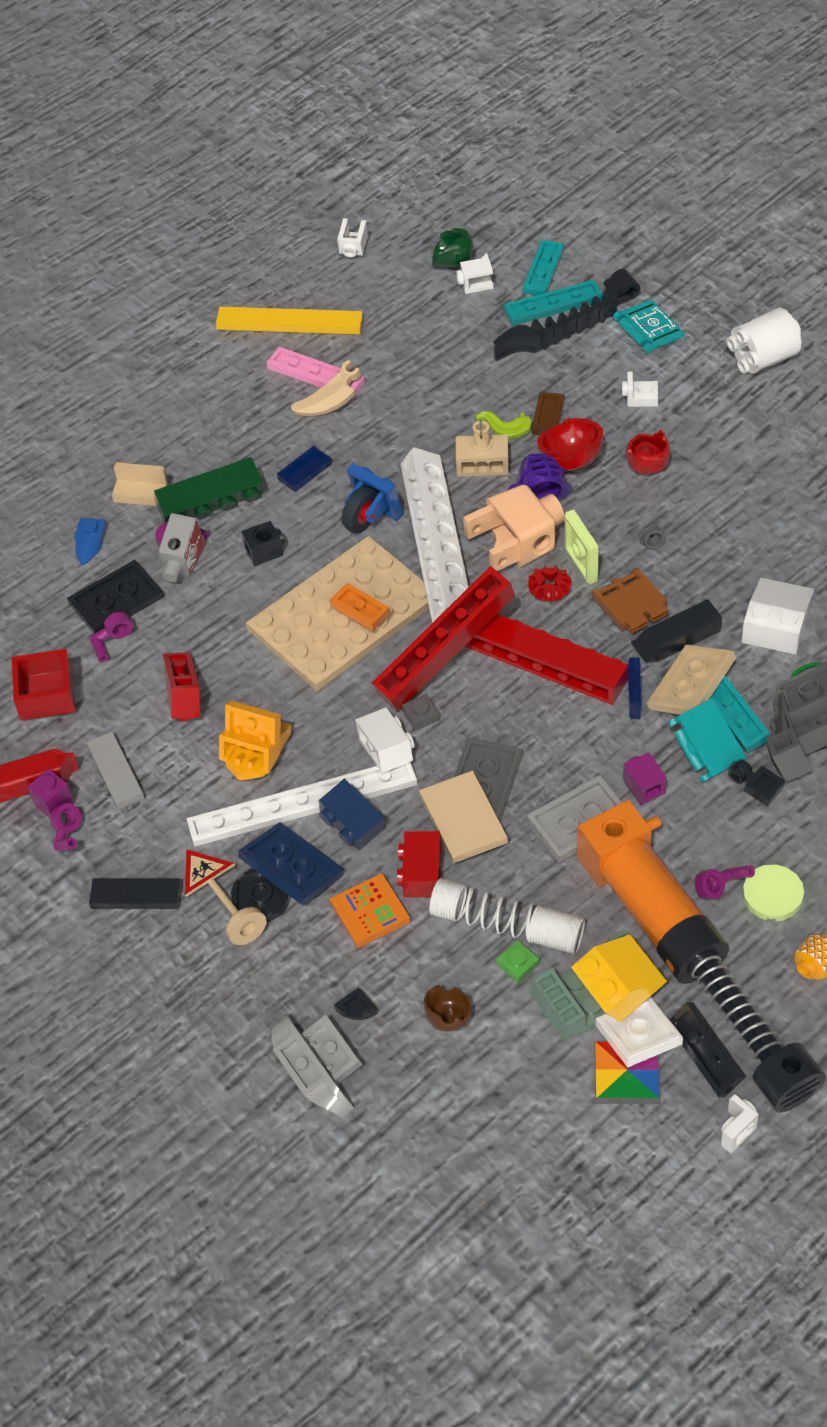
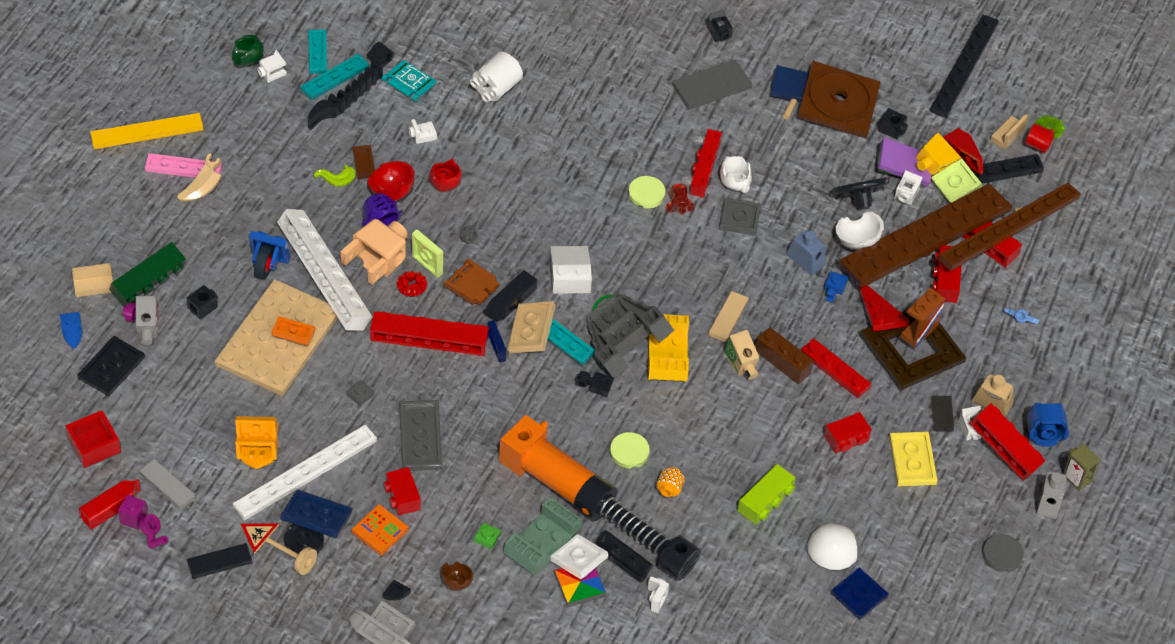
camera: 30 degrees left, 0 degrees up
magenta plate [90,612,133,663] -> none
red slope [163,652,200,721] -> none
clear blue tile [277,445,332,493] -> none
dark blue brick [318,778,385,851] -> none
white window [337,218,369,257] -> none
white brick [355,708,414,773] -> none
red brick [372,566,515,712] -> none
tan tile [419,771,508,863] -> none
white piece [429,878,585,955] -> none
tan brick [456,421,509,477] -> none
light grey plate [527,775,622,863] -> none
yellow slope [571,935,667,1022] -> none
magenta brick [623,752,667,805] -> none
teal piece [667,698,747,783] -> none
magenta plate [694,865,755,900] -> none

